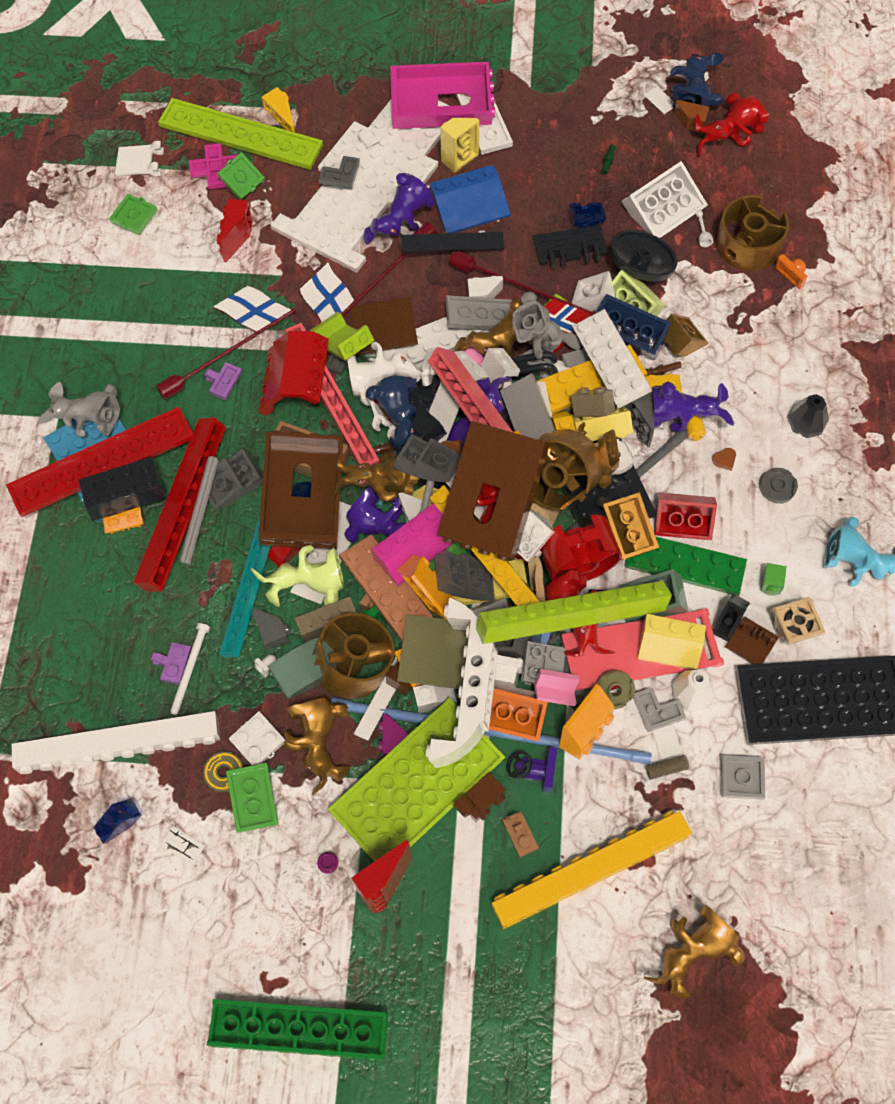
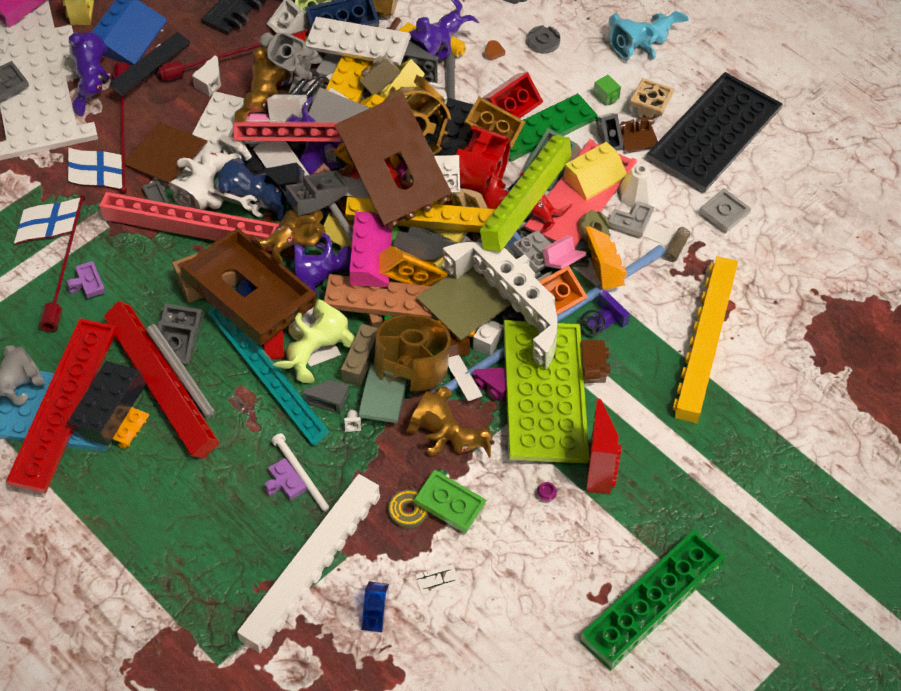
camera: 50 degrees left, 10 degrees down
white plate [229,711,286,766] -> none
red hinge [258,331,329,415] -> none
lime panel [310,312,374,360] -> none
white slope [398,492,422,523] -> none
light grey tile [445,295,512,331] -> none
medium nougat plate [502,811,539,858] -> none
pearl gold animal [643,904,745,999] -> none

